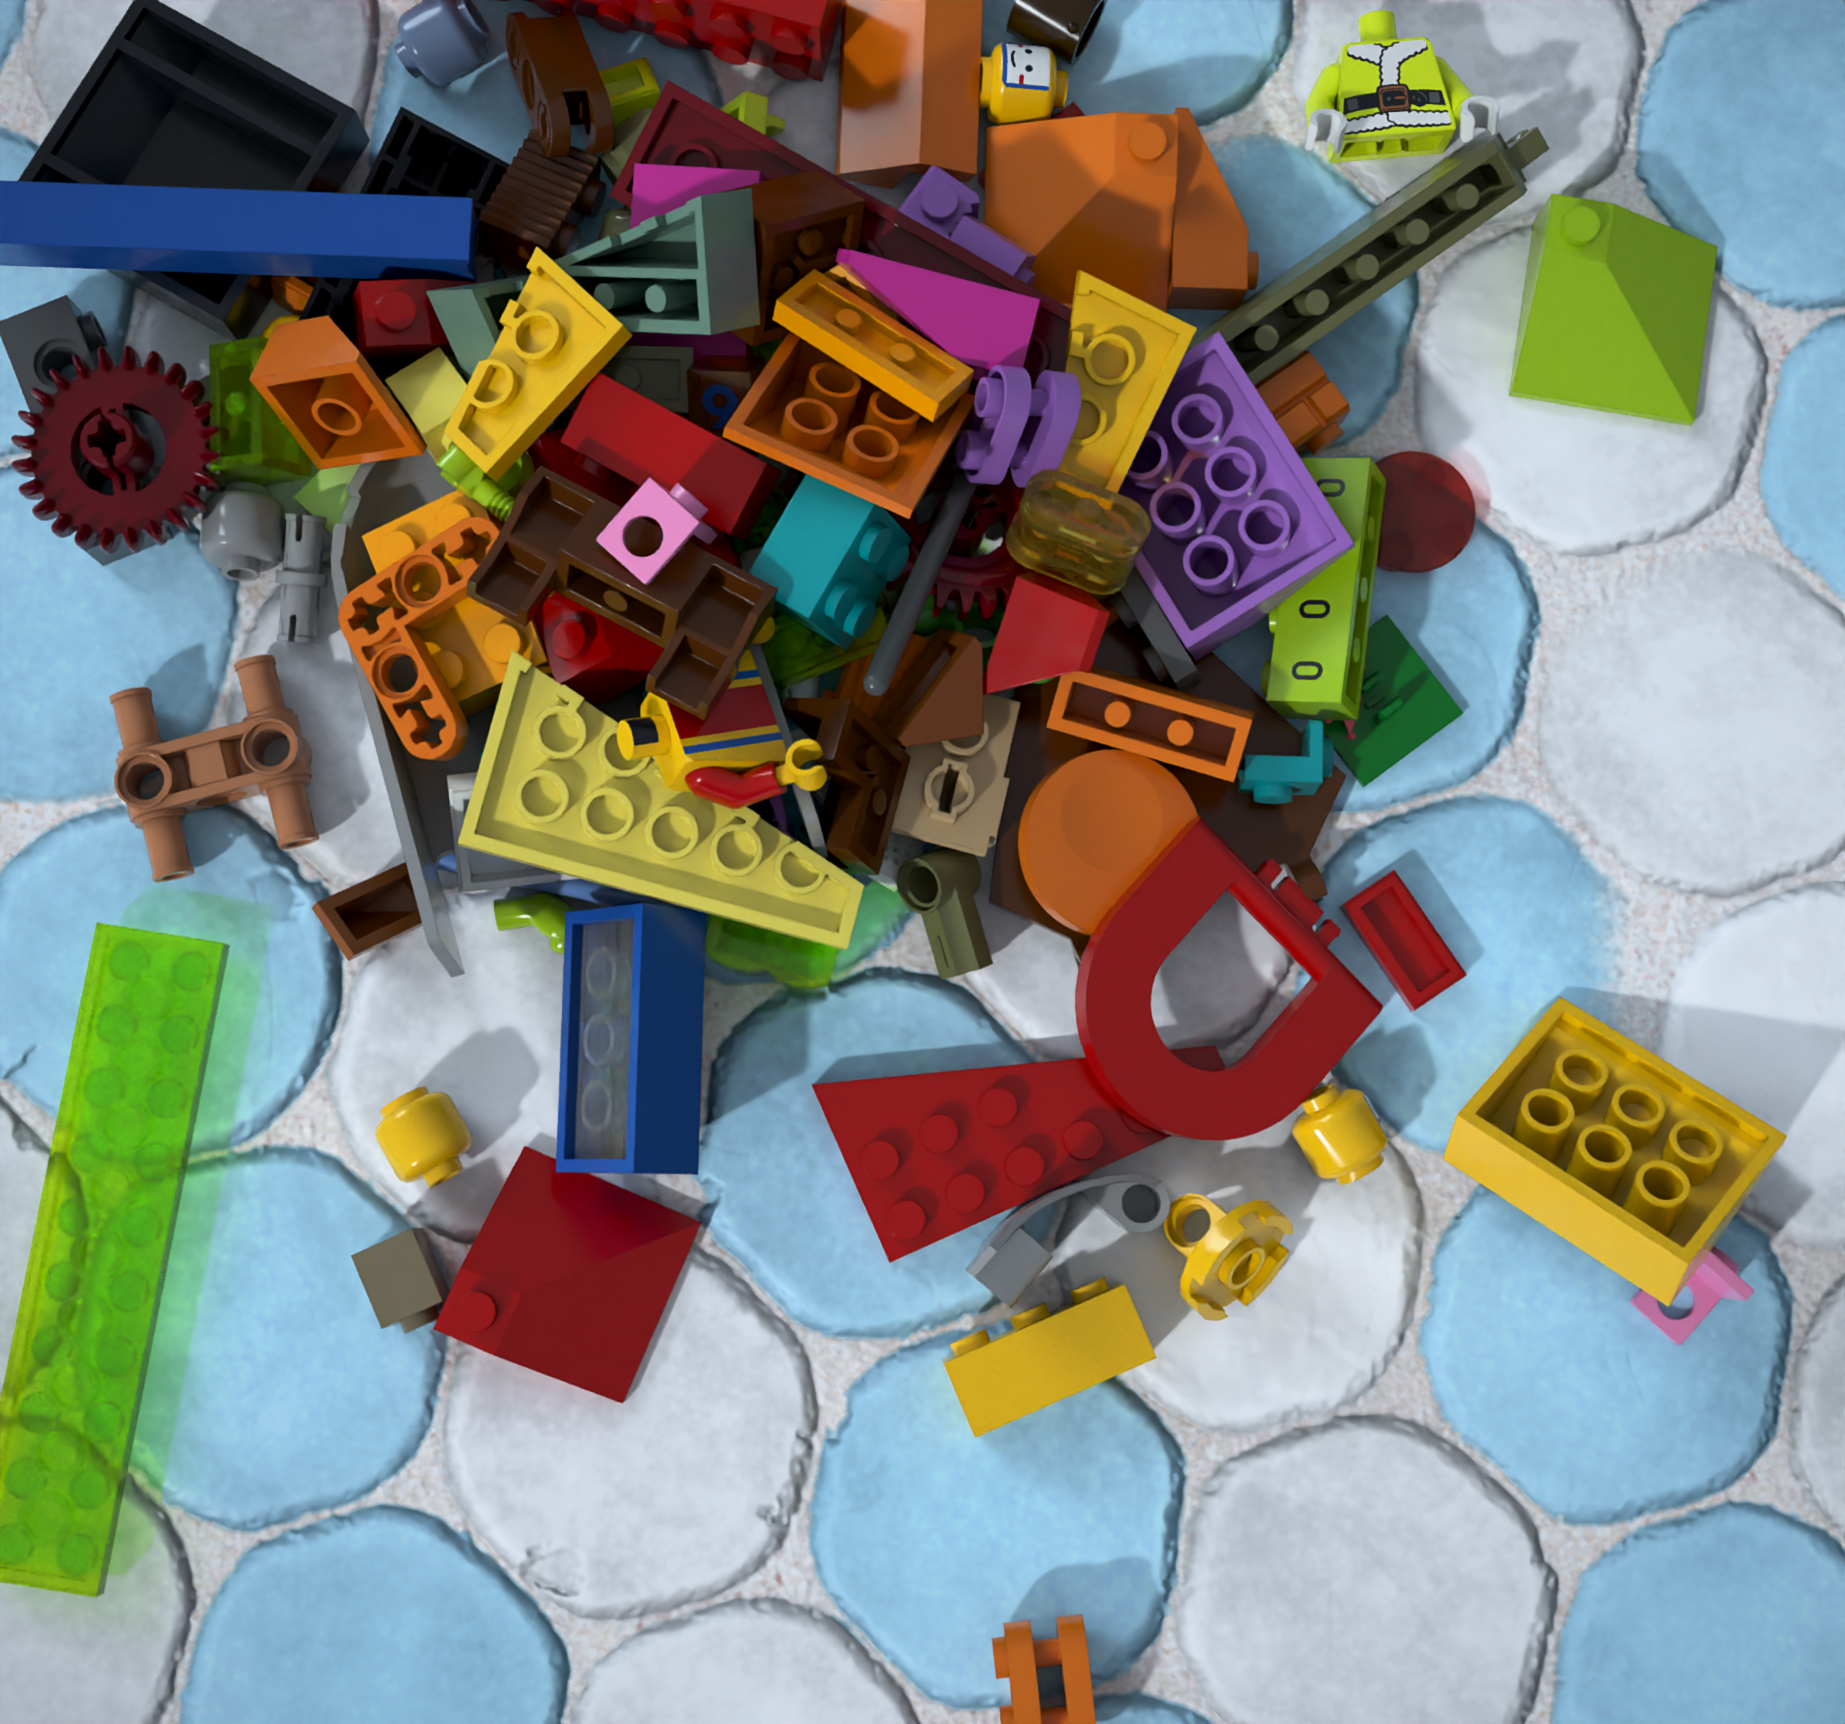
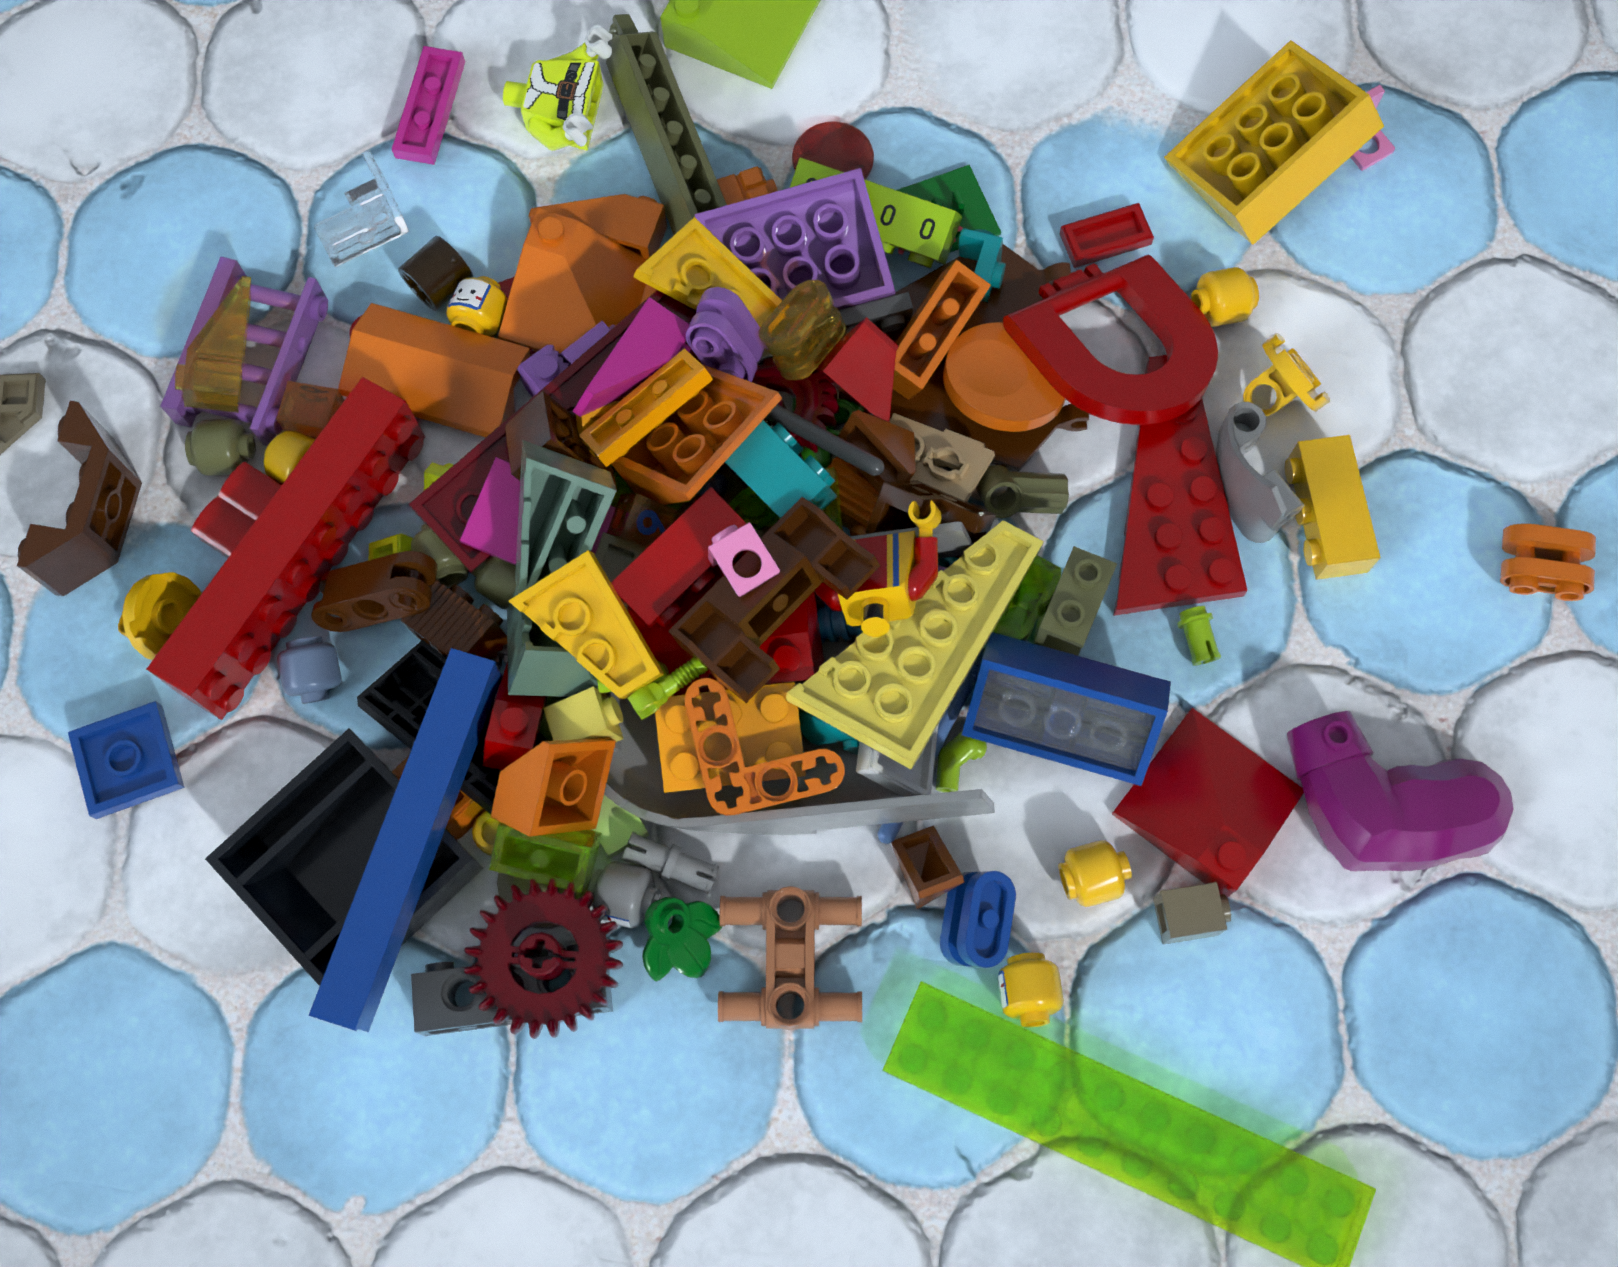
camera: 65 degrees left, 10 degrees down
none -> green plate [642,897,722,982]
none -> blue brick [940,871,1016,968]
none -> yellow head [998,952,1064,1028]
none -> olive panel [1034,546,1117,656]
none -> lime pin [1177,606,1221,666]
none -> magenta piece [1286,711,1514,871]

